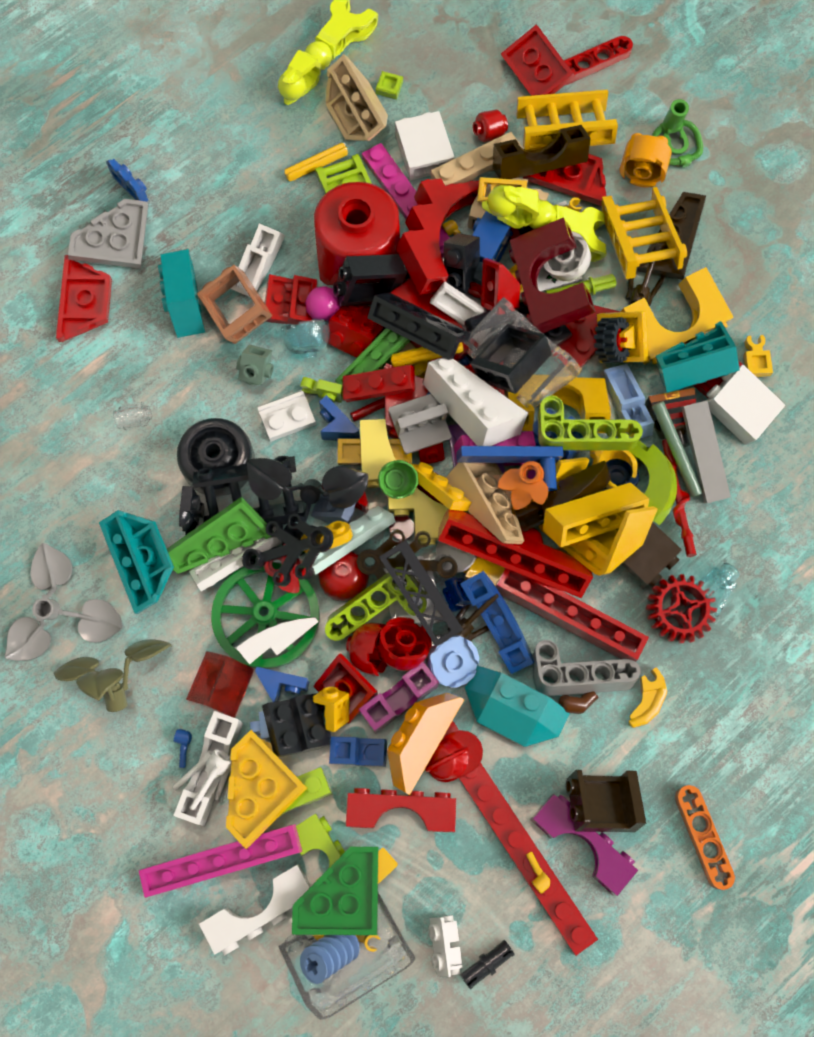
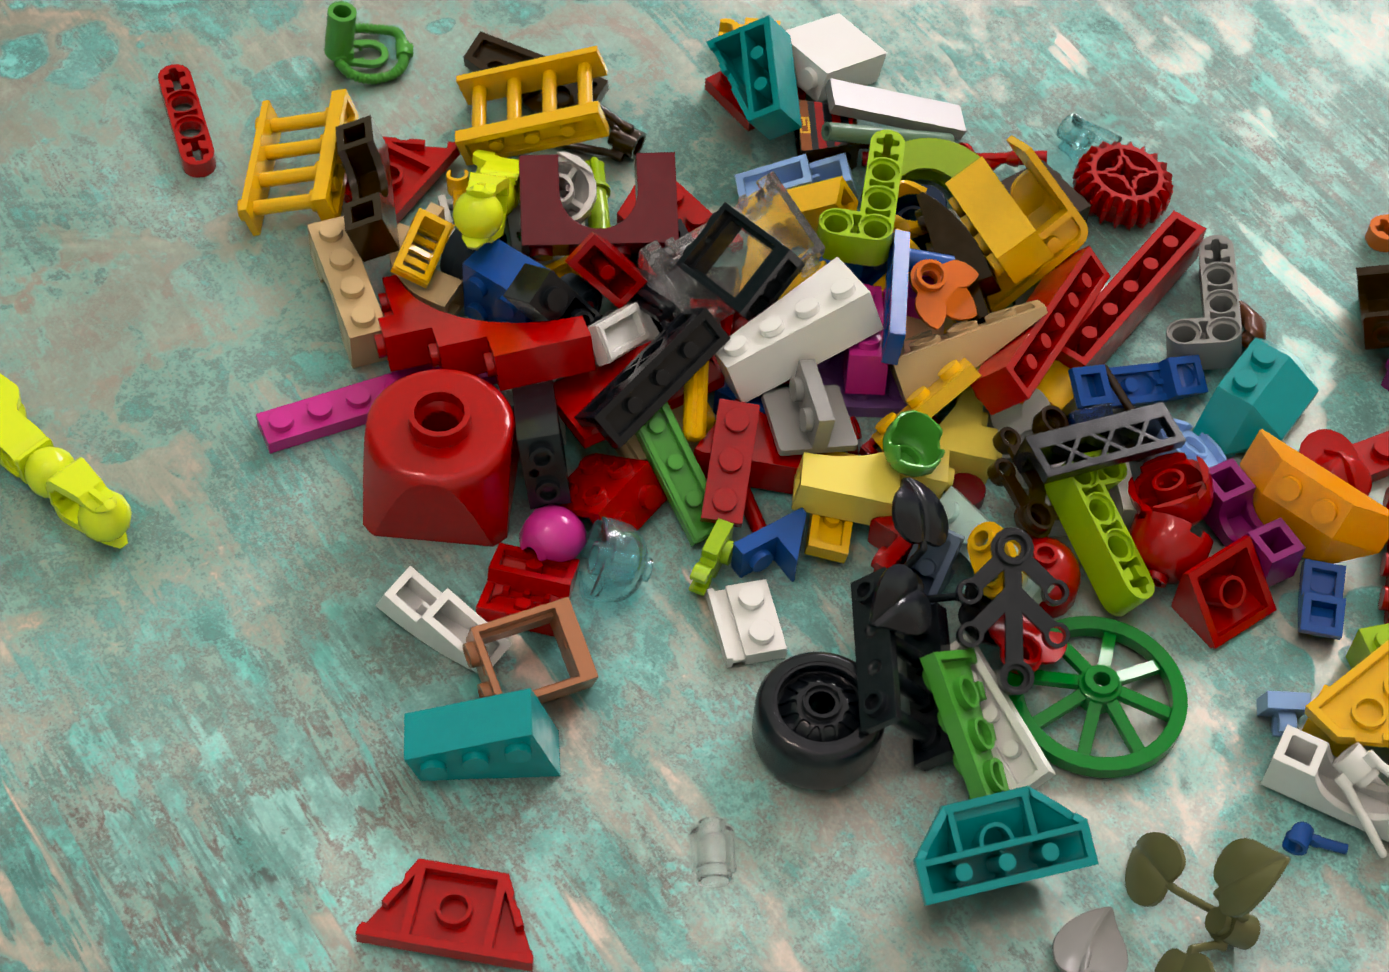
camera: 85 degrees left, 20 degrees down
light grey plate [68,199,149,269] -> none
blue plate [106,159,149,202] -> none
black plate [179,486,204,535] -> none
clear red slope [186,651,255,718] -> none
sand green brick [236,344,274,386] -> none
white slope [236,618,318,664] -> none
blue slope [255,667,310,702] -> none
black plate [262,693,331,757] -> none
yellow axle [284,143,348,182] -> none
yellow bracket [313,687,349,732] -> none
lime plate [315,154,372,194] -> none
tan wedge [326,54,388,141] -> none
lime tile [375,71,403,100] -> none
white brick [395,111,454,181] -> none
red head [472,109,508,142] -> none
red plate [501,24,575,96] -> none
plate [594,311,649,363] -> none
light orange brick [619,133,672,188] -> none
yellow arch [620,267,734,365] -> none
yellow piece [629,667,667,728] -> none

